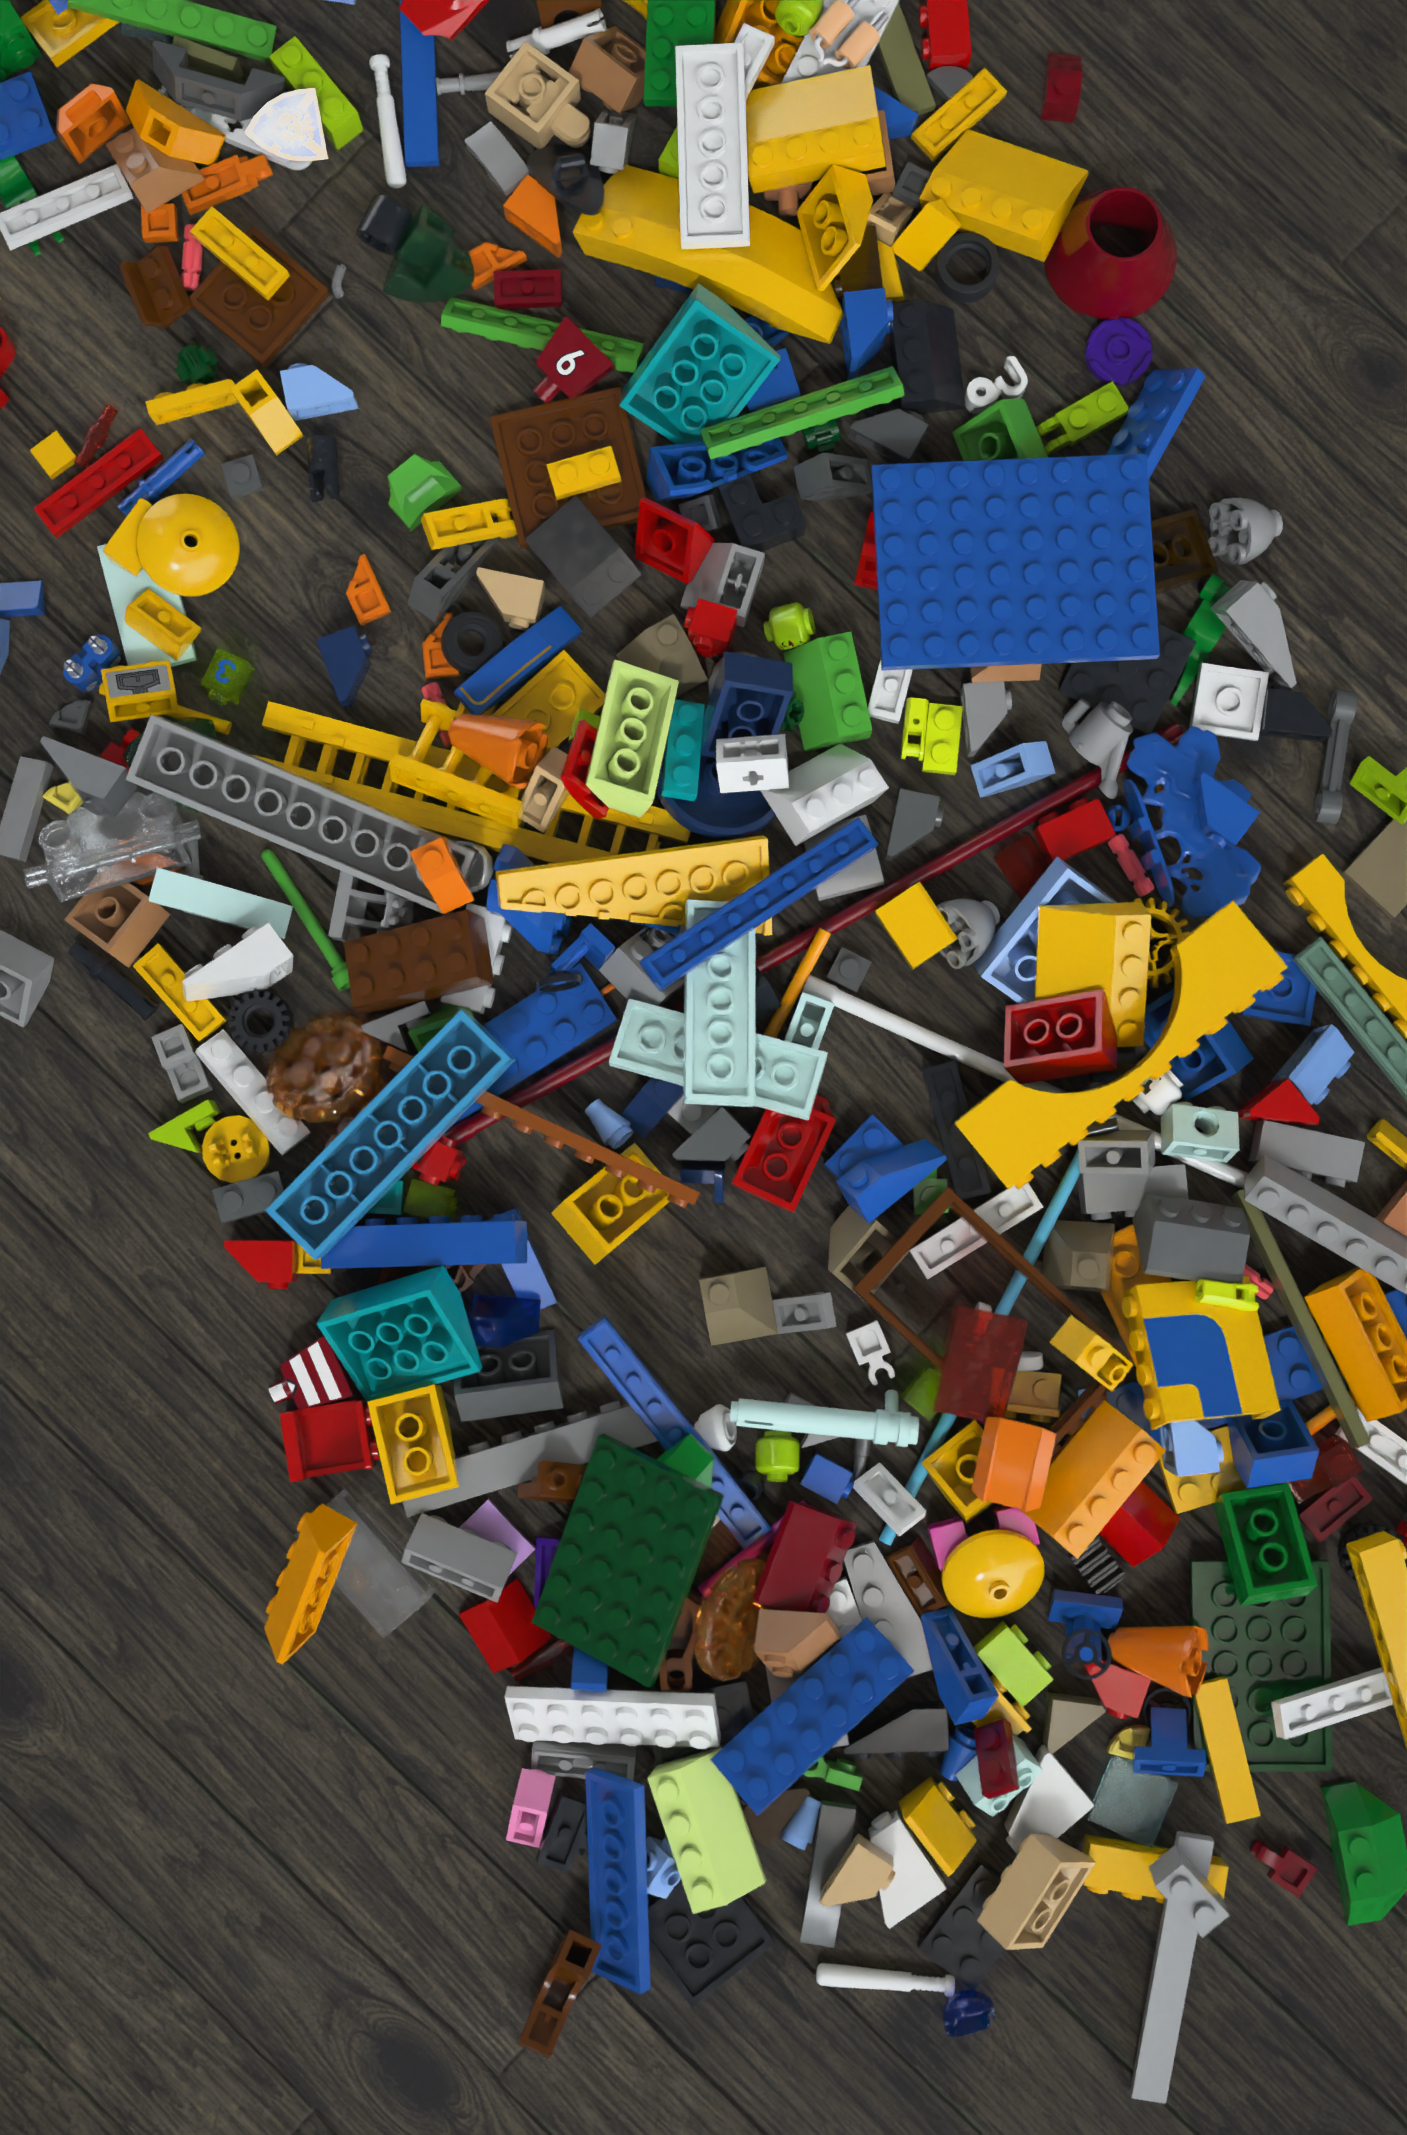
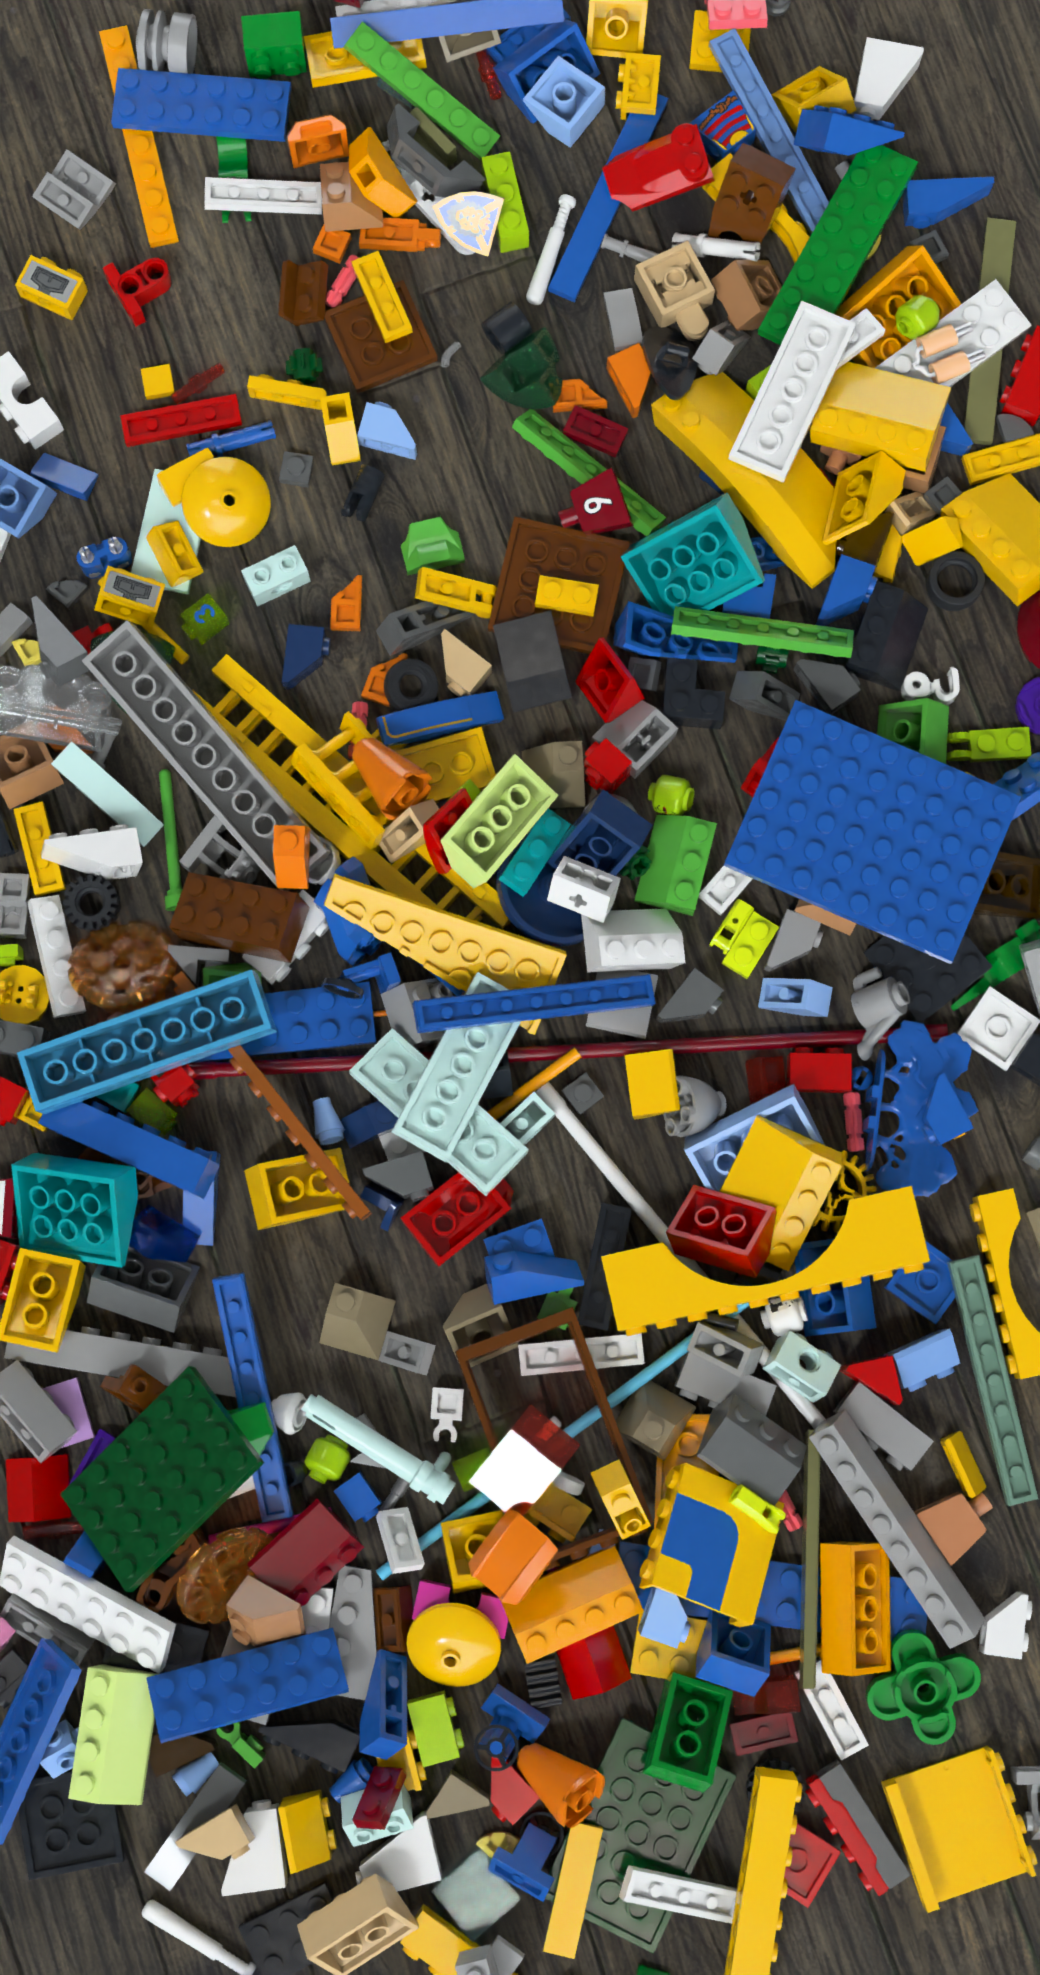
camera: 25 degrees right, 5 degrees down
none -> light aqua brick [241,545,311,607]

